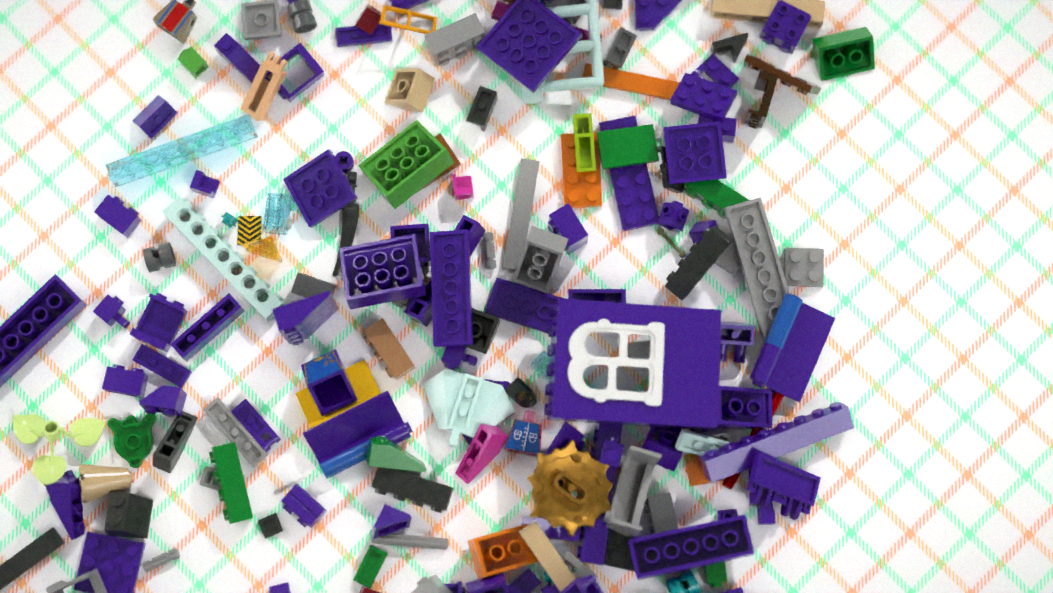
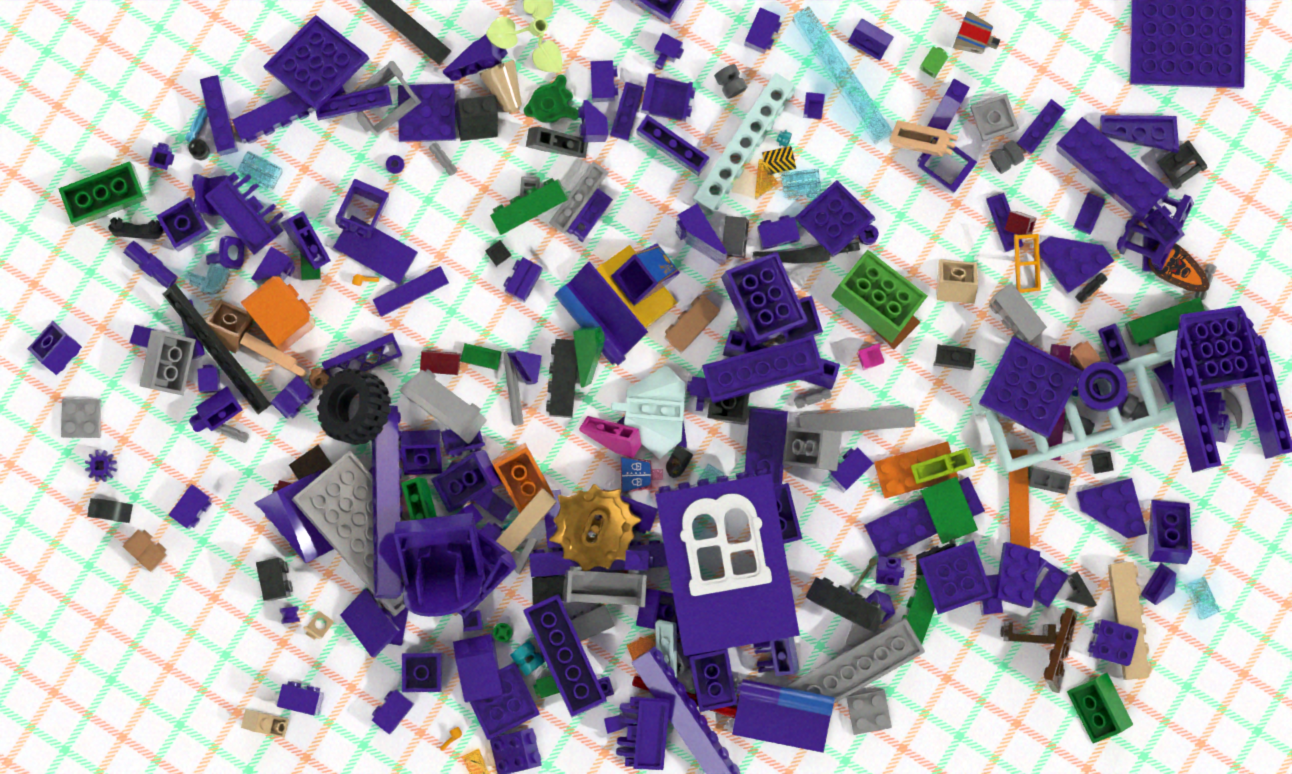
camera: 75 degrees right, 5 degrees up
none -> dark purple brick [757,215,800,251]

